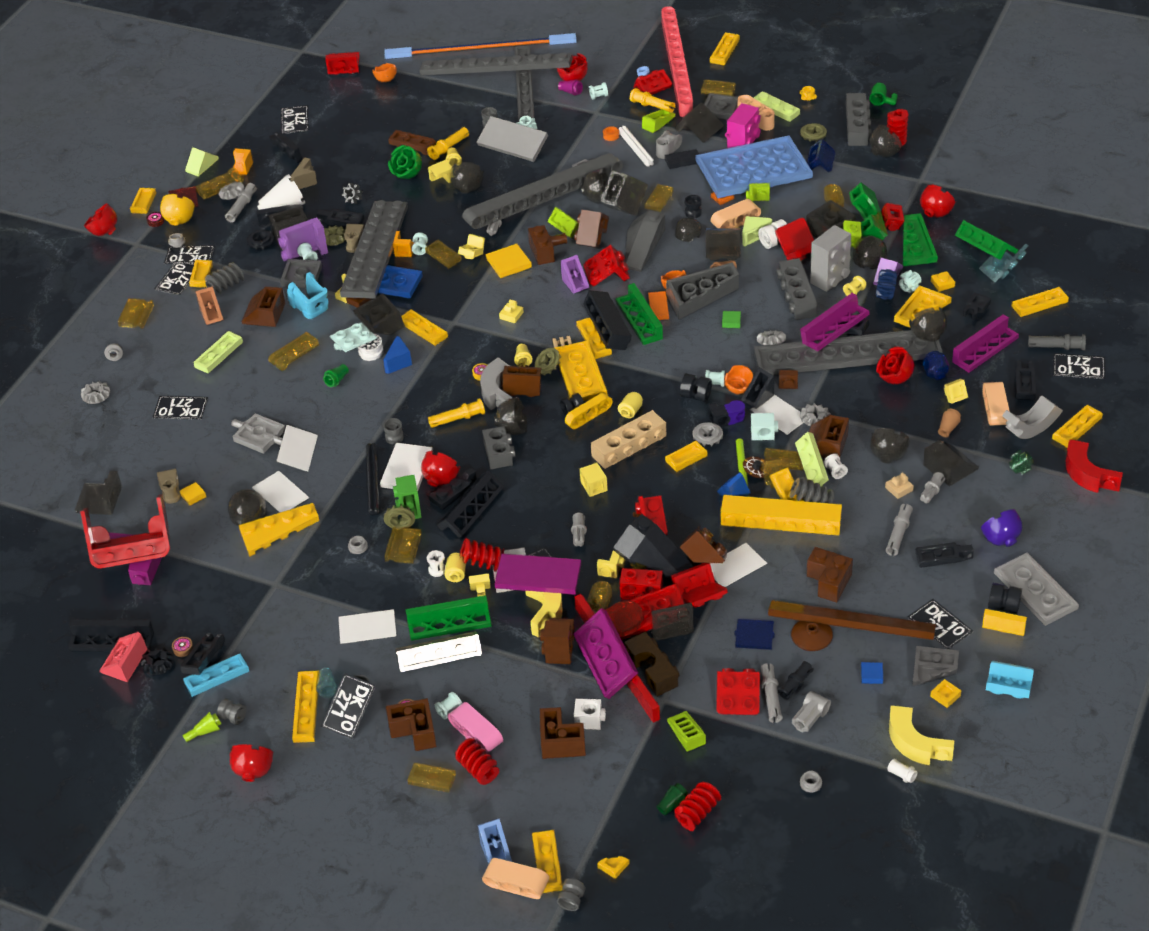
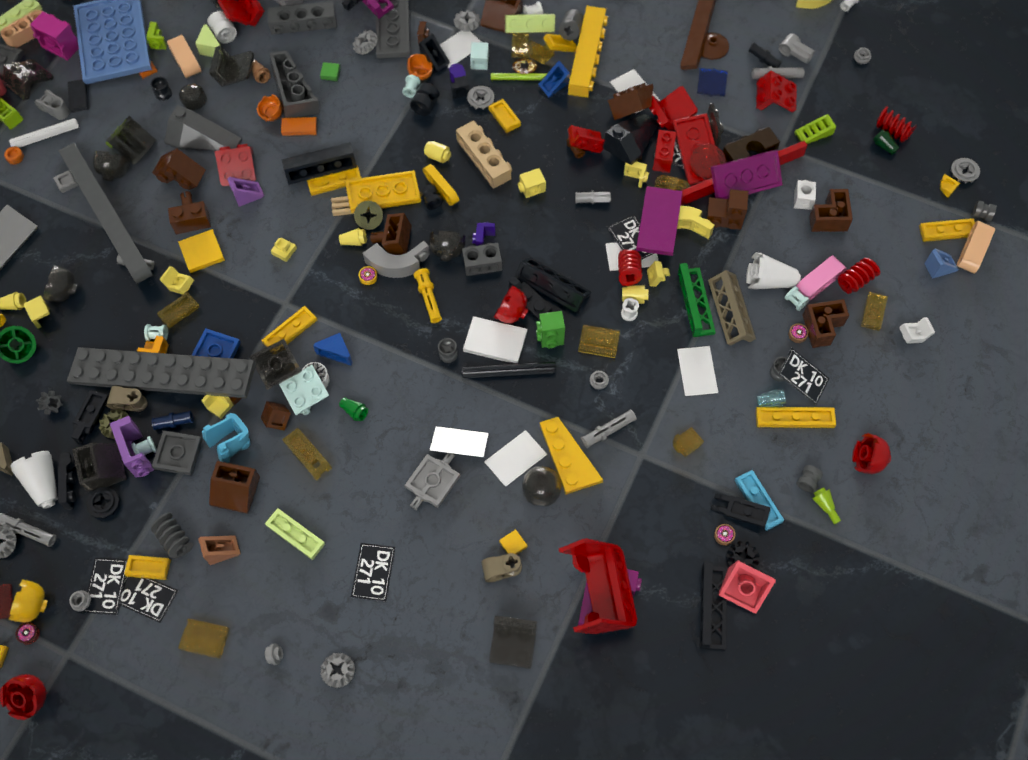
camera: 90 degrees left, 20 degrees up
olive gear [384,505,415,529] -> none
lime plate [547,207,579,238] -> none
green fence [615,283,663,345] -> none
clear yellow plate [645,184,673,212] -> none
reddish brown brick [807,547,853,603] -> none
blue tile [861,662,883,684] -> none
none -> dark blue pin [151,410,194,430]
none -> reddish brown panel [261,401,291,431]
none -> dark purple bracket [472,222,495,246]
none -> light grey pin [581,409,637,448]
none -> clear yellow bracket [673,427,704,457]
none -> white cone [746,252,801,289]
none -> white bracket [899,317,935,344]
none -> light grey gear [950,158,980,184]

